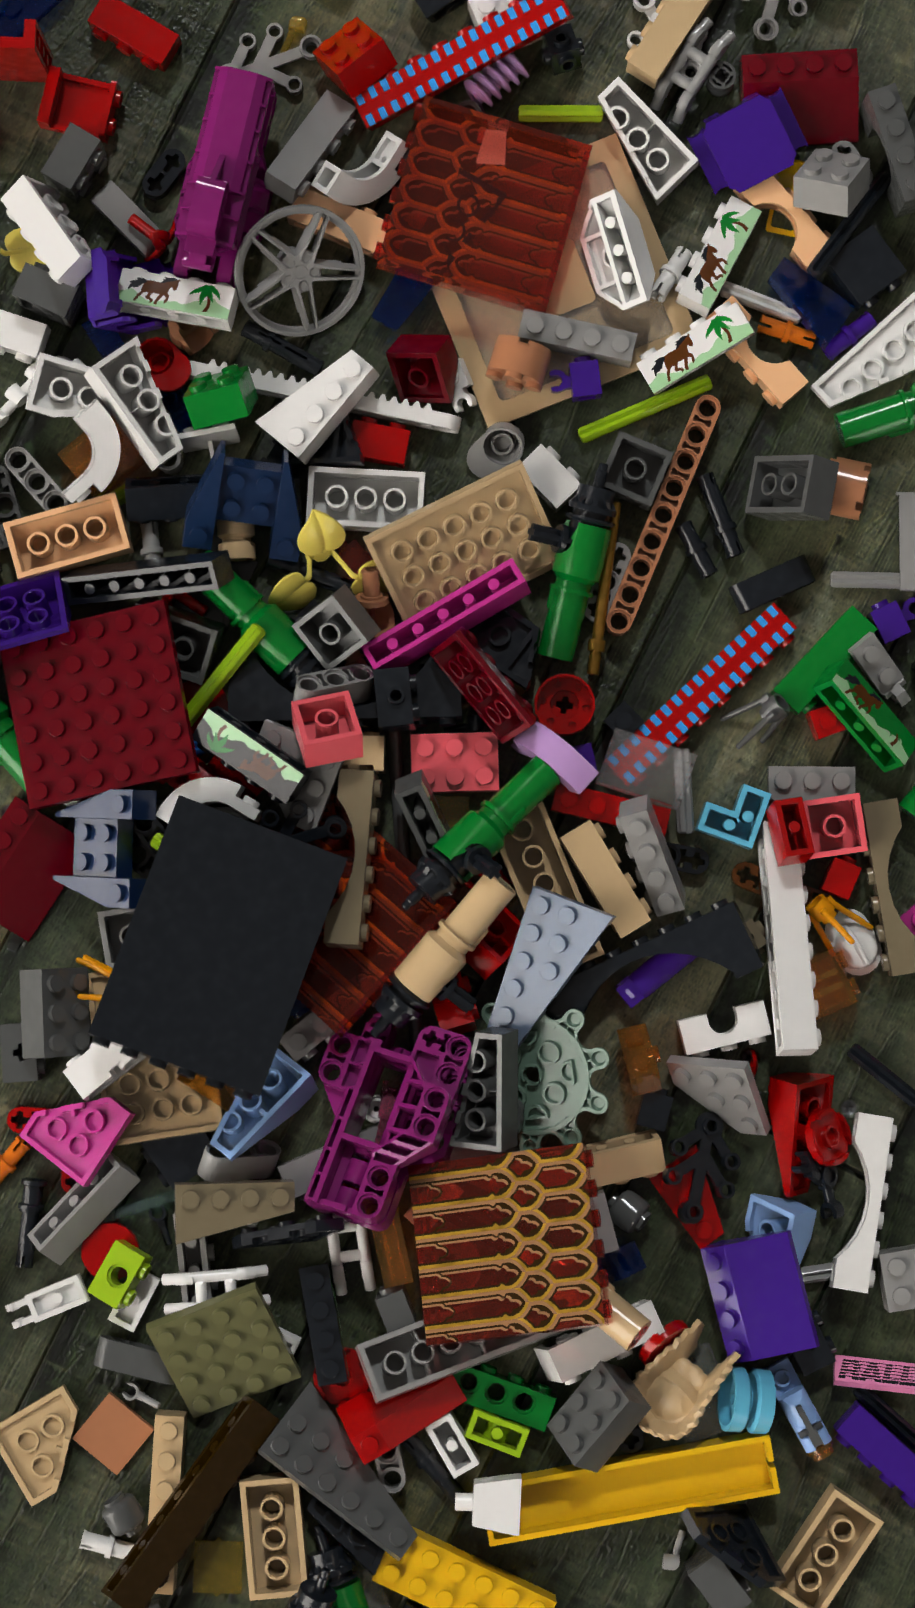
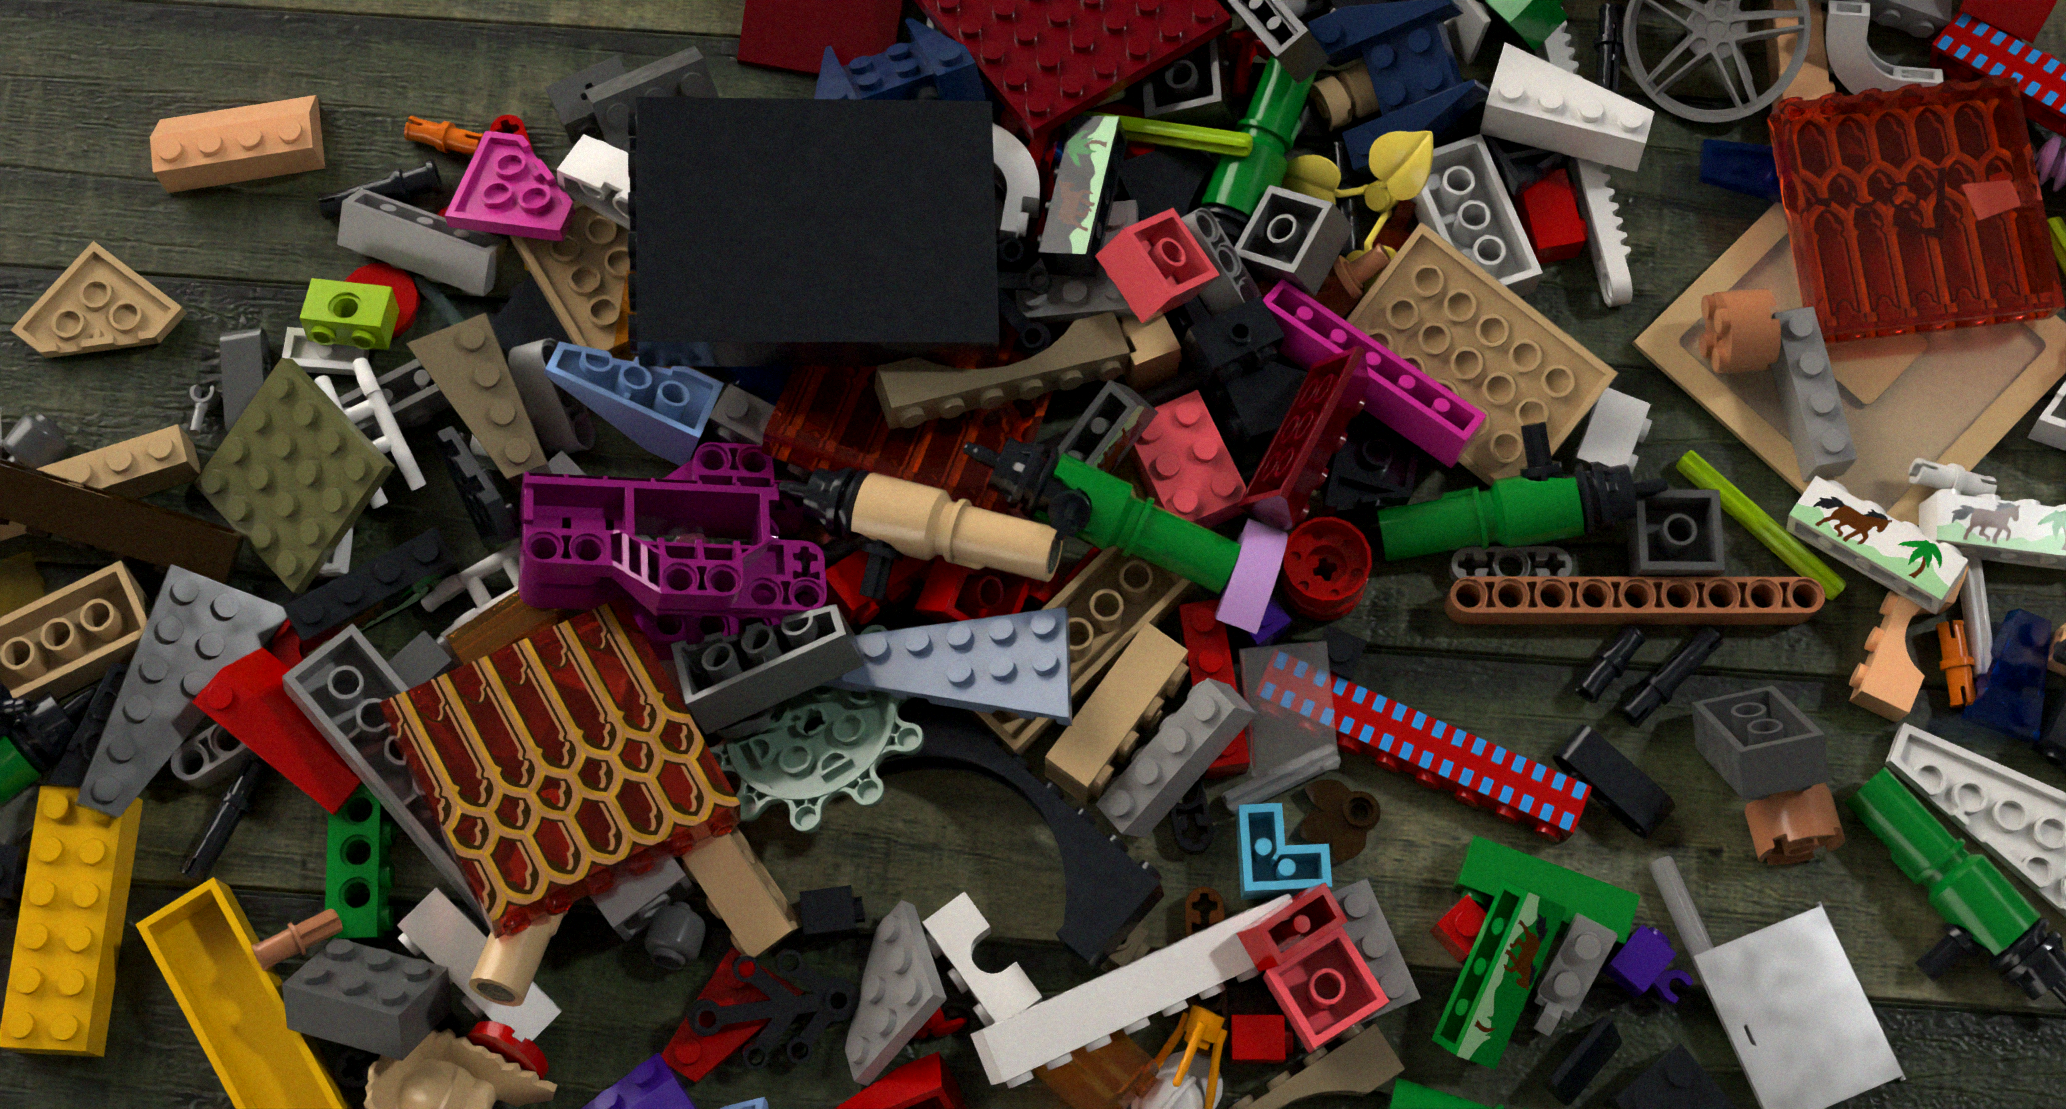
camera: 65 degrees right, 15 degrees down
white hinge [5,1273,91,1329] -> none
nougat tile [72,1391,154,1475] -> none
dark red slope [386,334,458,403] -> none
white brick [425,1410,480,1479] -> none
white plate [452,358,477,413] -> none
white torso [455,1473,522,1536] -> none
lime brick [464,1407,530,1458] -> none
light grey cap [467,422,525,478] -> none
dark purple brick [549,356,602,402] -> none
white wedge [580,189,655,311] -> none
pearl gold bar [587,502,621,675] -> none
clear blue slope [597,1241,647,1284] -> none
dark purple piece [614,953,697,1008] -> none
clear orange brick [617,1023,662,1096] -> none
dark grey plant [720,692,790,749] -> none
dark purple pin [820,311,878,361] -> none
none -> nougat axle [251,909,343,971]
none -> dark brown plate [1299,779,1381,862]

